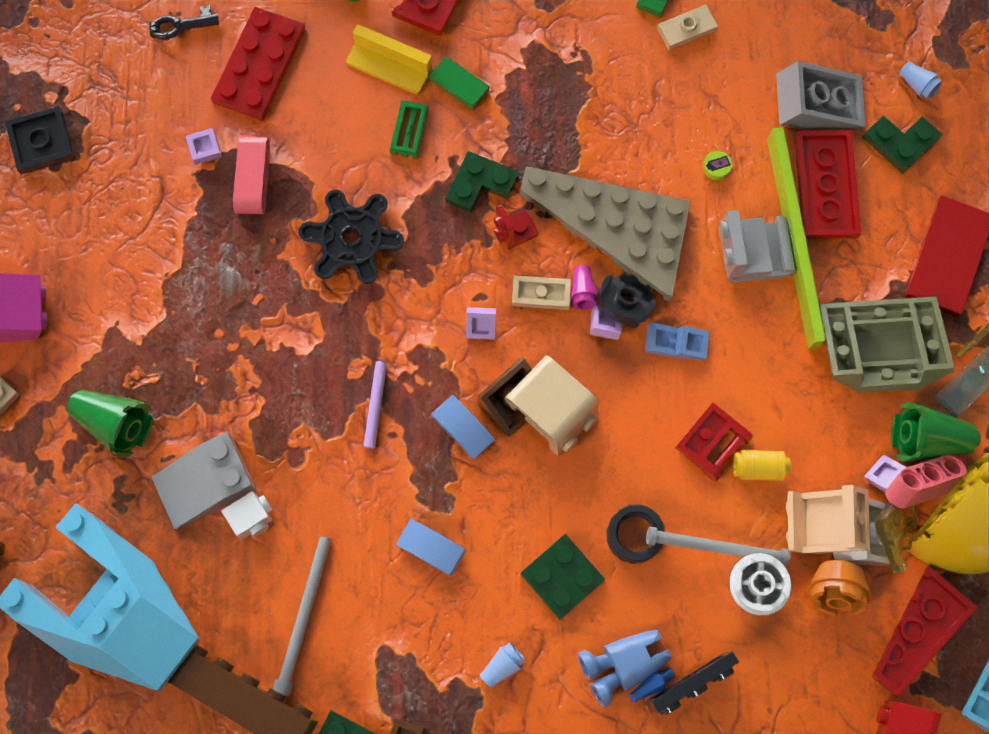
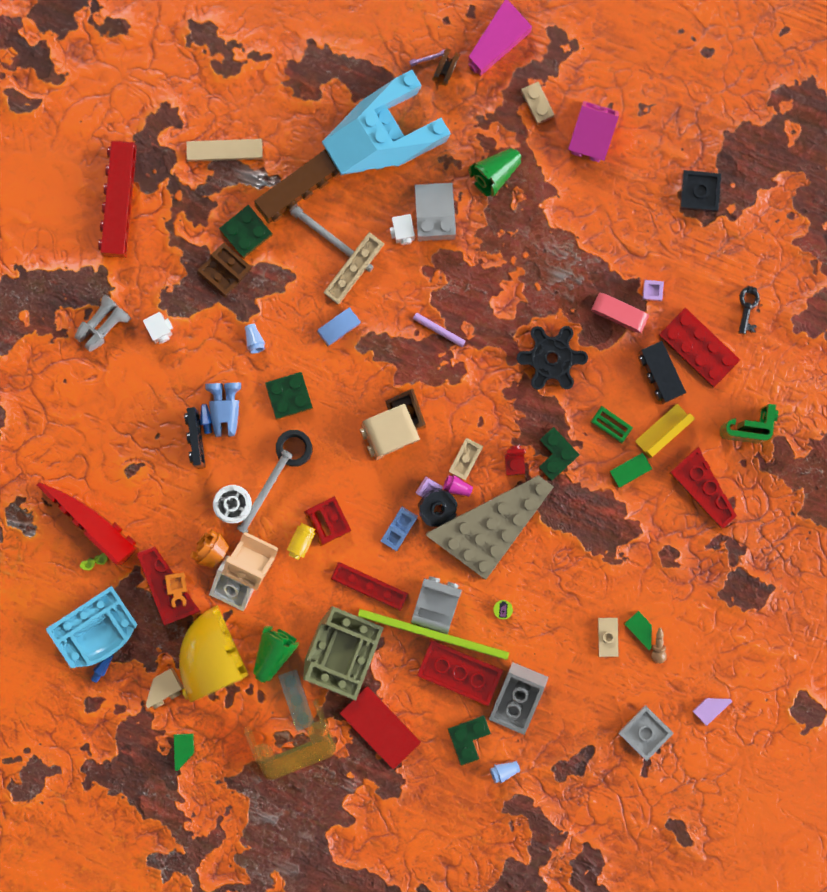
camera: 115 degrees right, 10 degrees up
medium blue slope [430,395,495,459] -> none
lavender plate [466,307,496,340] -> none
lavender plate [865,455,906,492] -> none
clear yellow wing [874,502,918,573] -> none
coral beam [885,455,967,508] -> none
none -> orange plate [165,573,187,608]
none -> tan tile [323,232,384,304]
none -> red tile [331,562,408,611]
none -> black brick [638,341,686,404]

